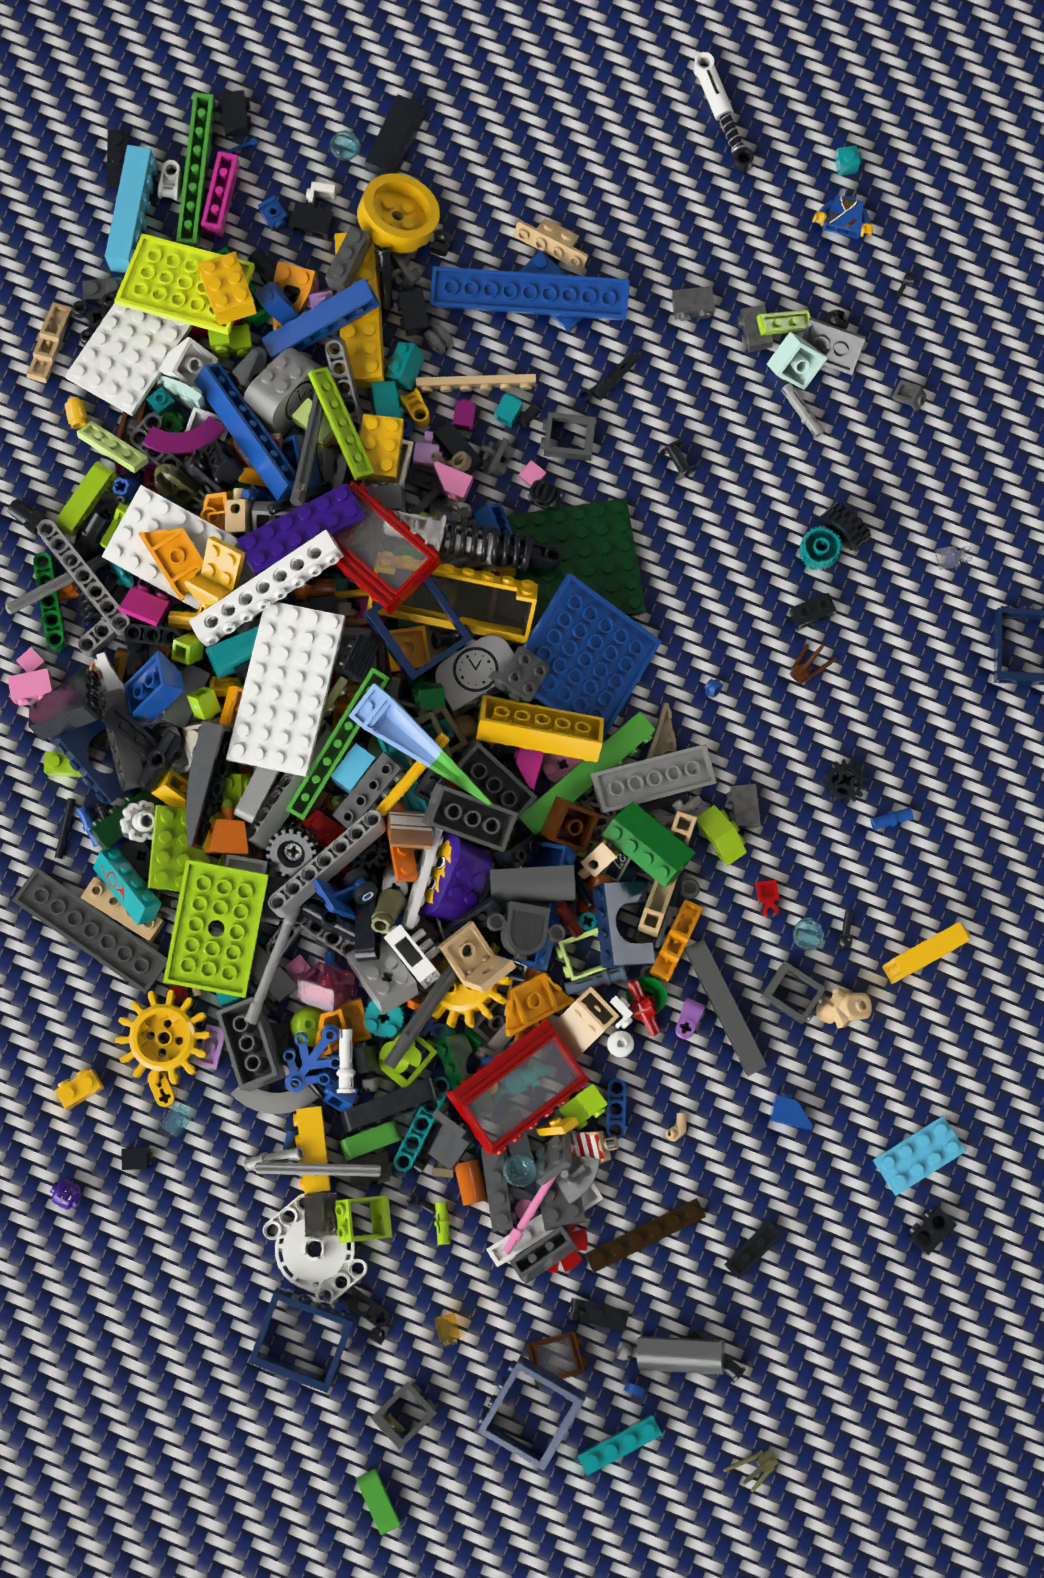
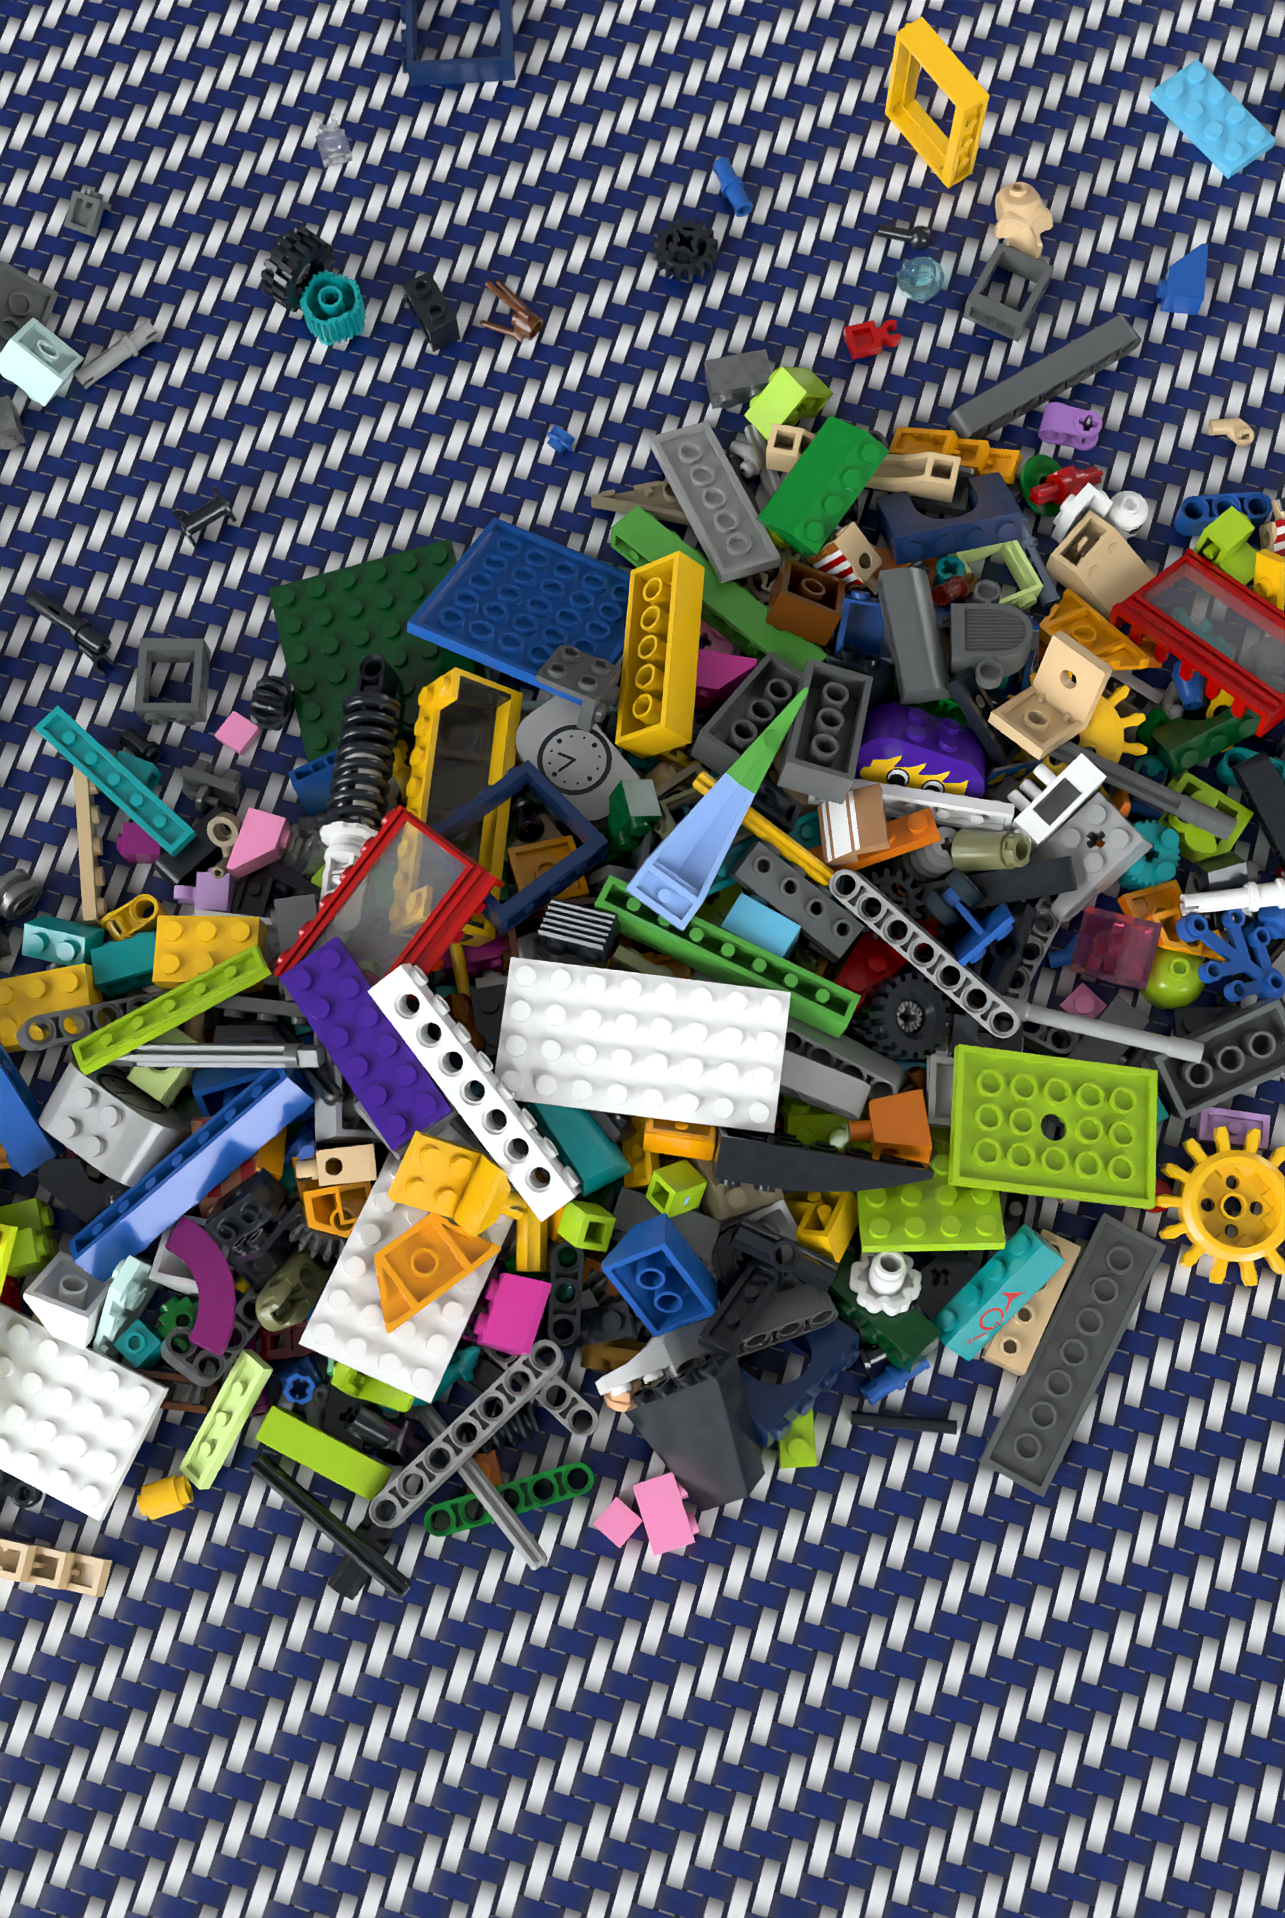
camera: 90 degrees left, 5 degrees down
none -> teal plate [34,705,197,858]
none -> black axle [250,1454,412,1598]

